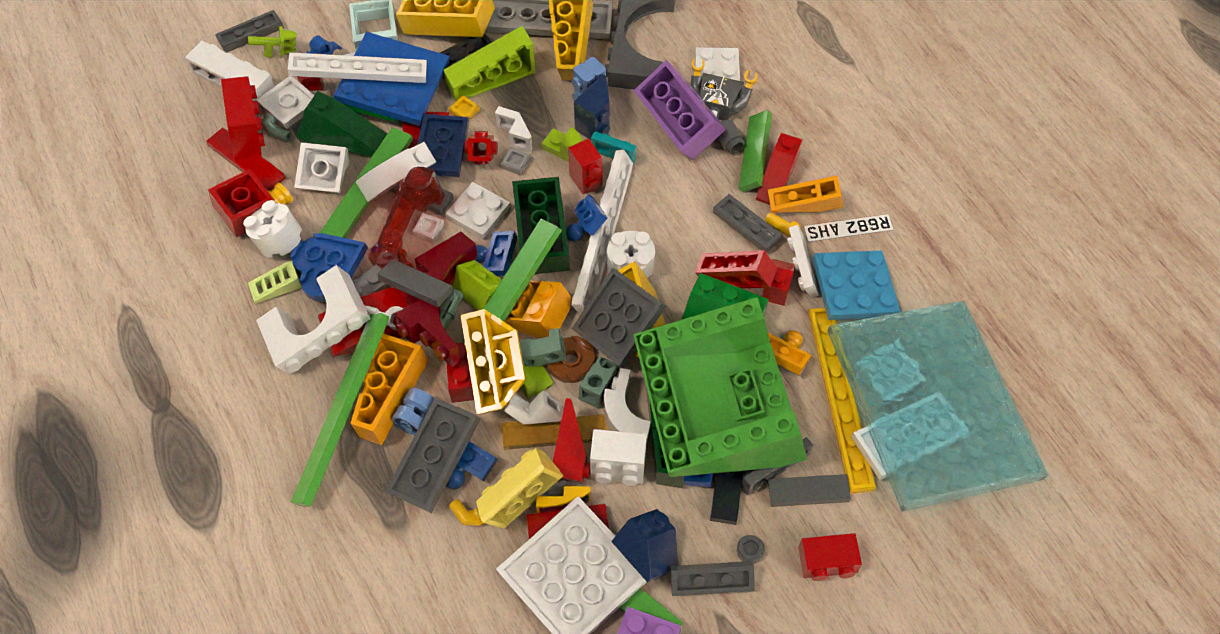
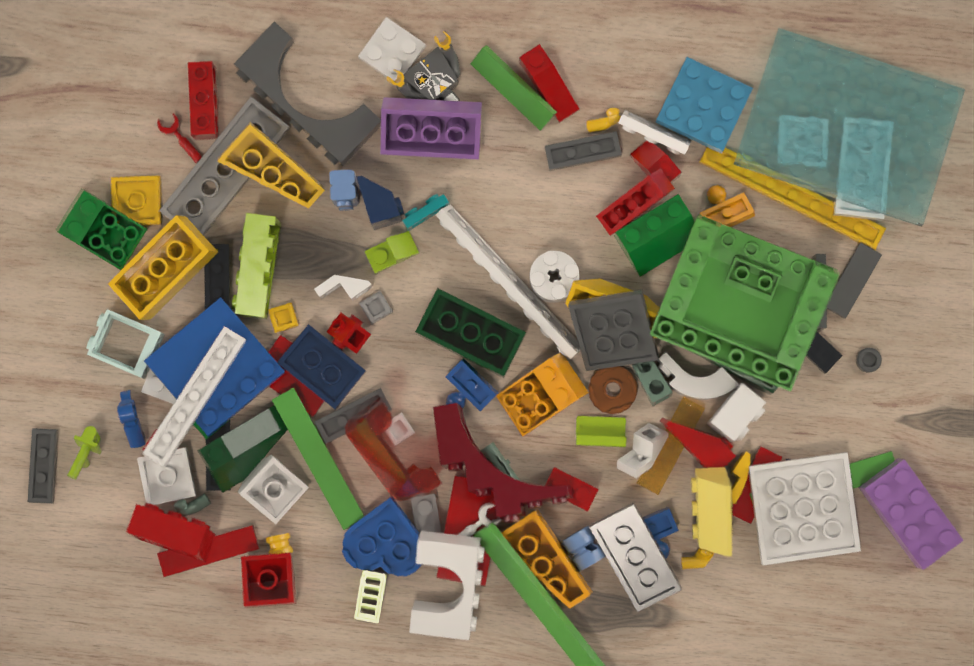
camera: 50 degrees left, 25 degrees up
white brick [185,41,274,101] -> none
white brick [243,200,302,258] -> none
white arch [356,142,436,202] -> none
dark grey tile [377,259,453,307] -> none
white plate [445,182,511,240] -> none
lime panel [452,260,502,310] -> none
yellow wedge [461,309,526,415] -> none
bright green tile [463,219,562,342] -> none
sand green leg [520,328,567,367] -> none
blue plate [566,194,608,242] -> none
red brick [568,138,603,194] -> none
dark blue slope [611,509,678,583] -> none
dark grey plate [670,561,755,596] -> none
dark grey brick [717,120,745,154] -> none
light orange slope [768,175,844,213] -> none
red brick [798,533,862,581] -> none
white sticker [804,214,894,242] -> none

